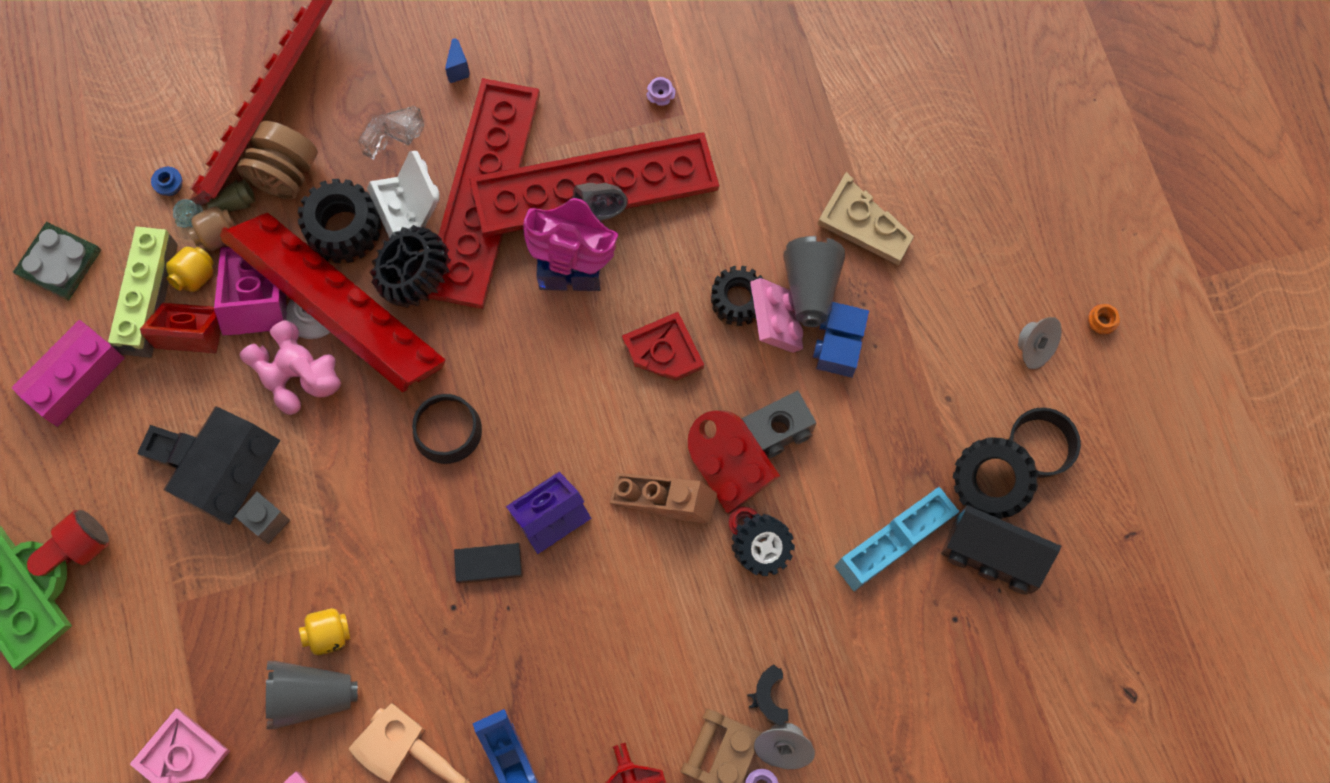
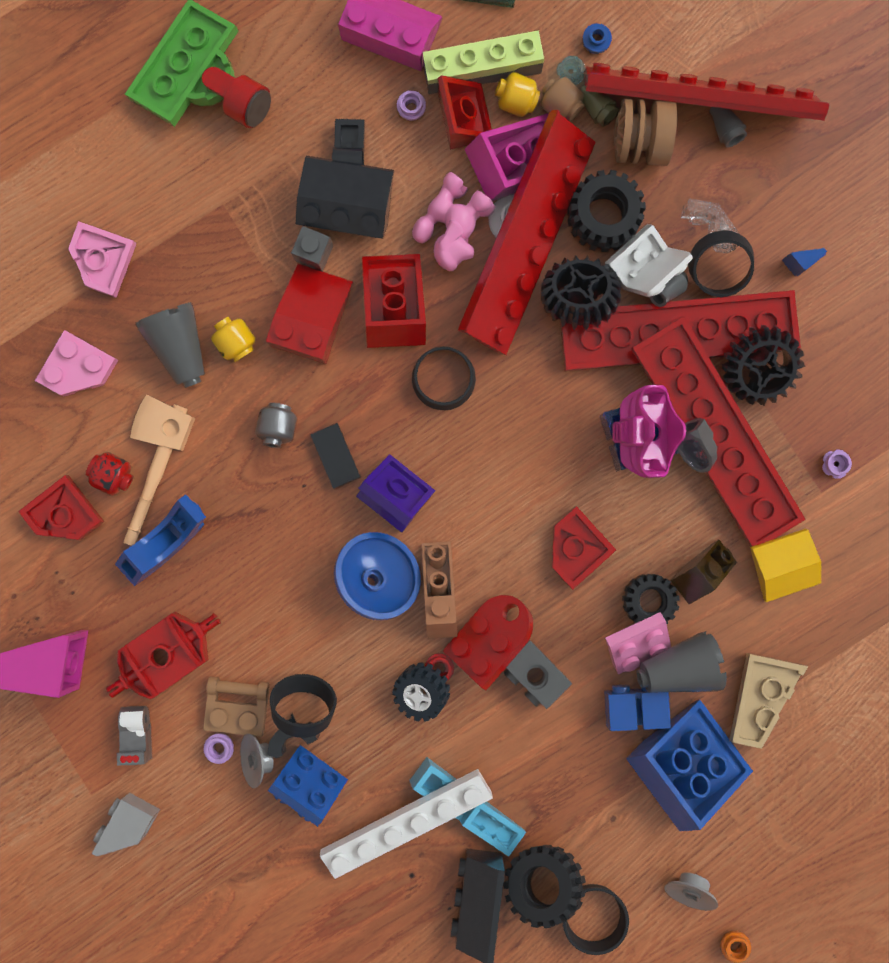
camera: 75 degrees right, 15 degrees up
none -> flat silver head [255,403,297,448]
none -> red slope [266,264,353,364]
none -> blue plate [268,745,348,827]
none -> black tyre [270,674,337,738]
none -> white plate [320,769,493,879]
none -> blue dish [334,532,421,620]
none -> red slope [362,254,426,348]
none -> lavender plate [397,91,426,121]
none -> blue slope [626,700,753,831]
none -> dark grey cone [650,271,688,307]
none -> dark brown slope [671,539,737,604]
none -> black tyre [688,230,754,297]
none -> dark grey cone [709,107,747,148]
none -> black gear [721,325,805,406]
none -> yellow slope [750,528,821,602]

